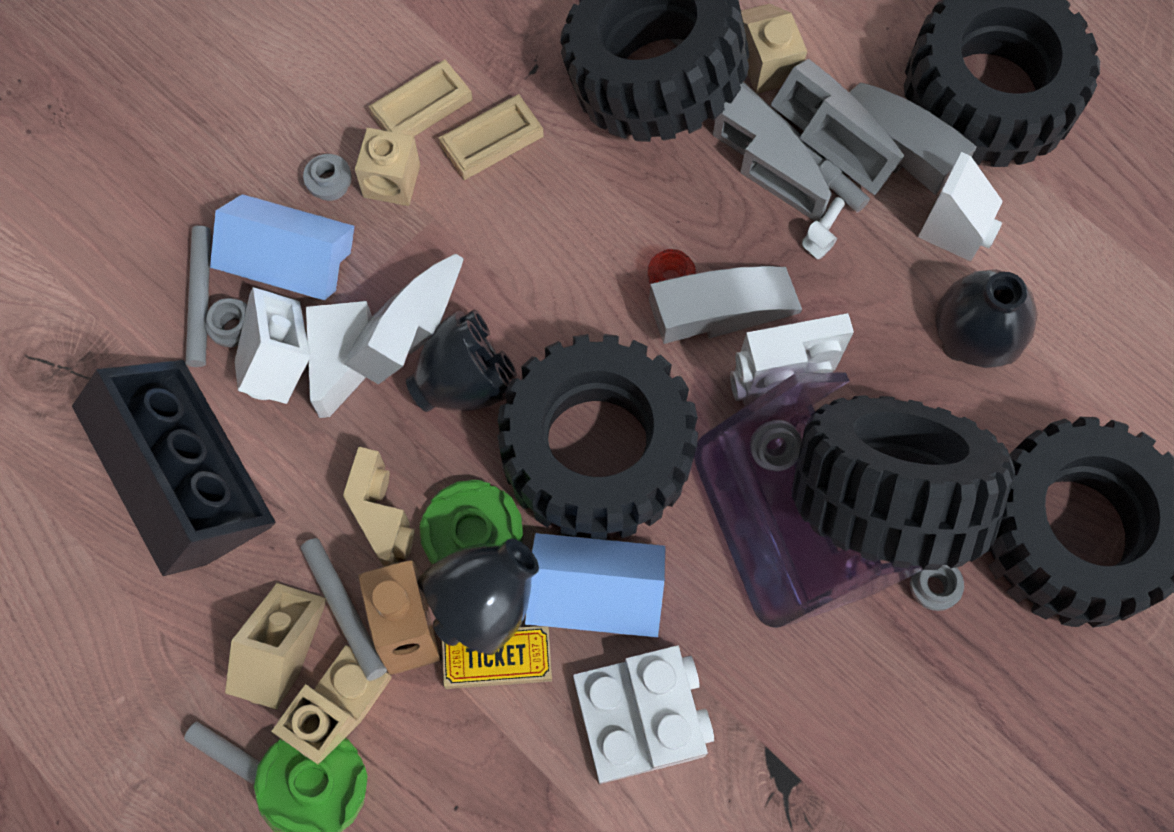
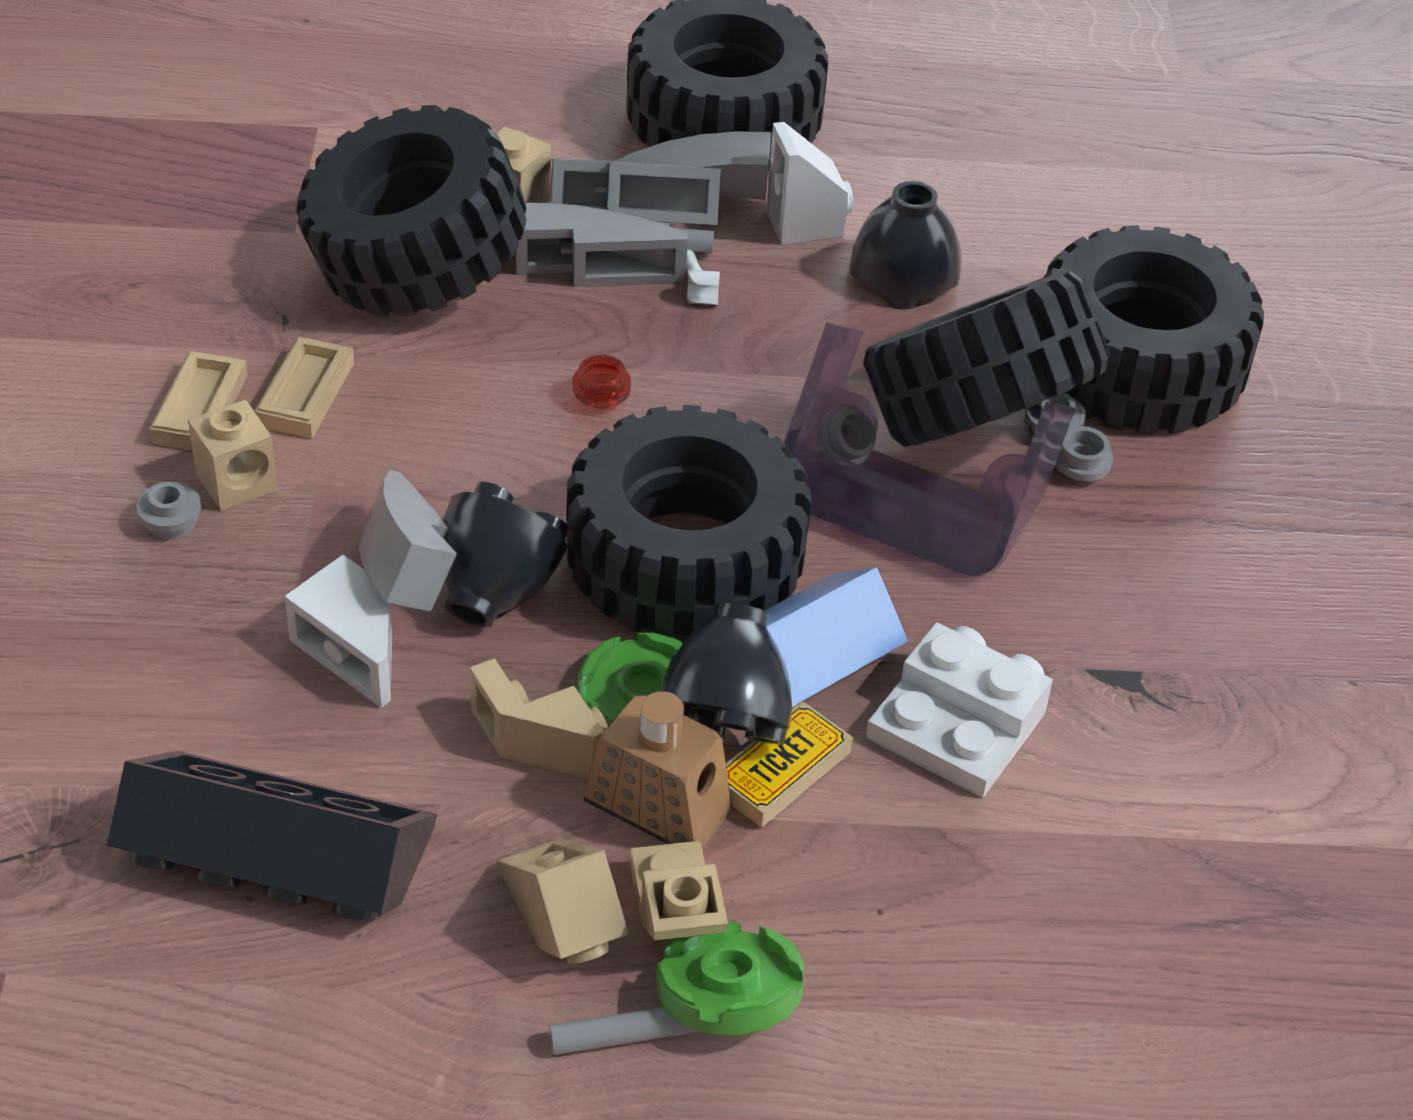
camera: 45 degrees left, 25 degrees down
light grey bar [185,226,211,367] -> none
light grey plate [205,298,247,347] -> none
light blue piece [210,194,355,300] -> none
white slope [235,287,310,404] -> none
light grey bar [300,538,387,681] -> none
light grey slope [649,266,802,344] -> none
white plate [730,313,854,409] -> none

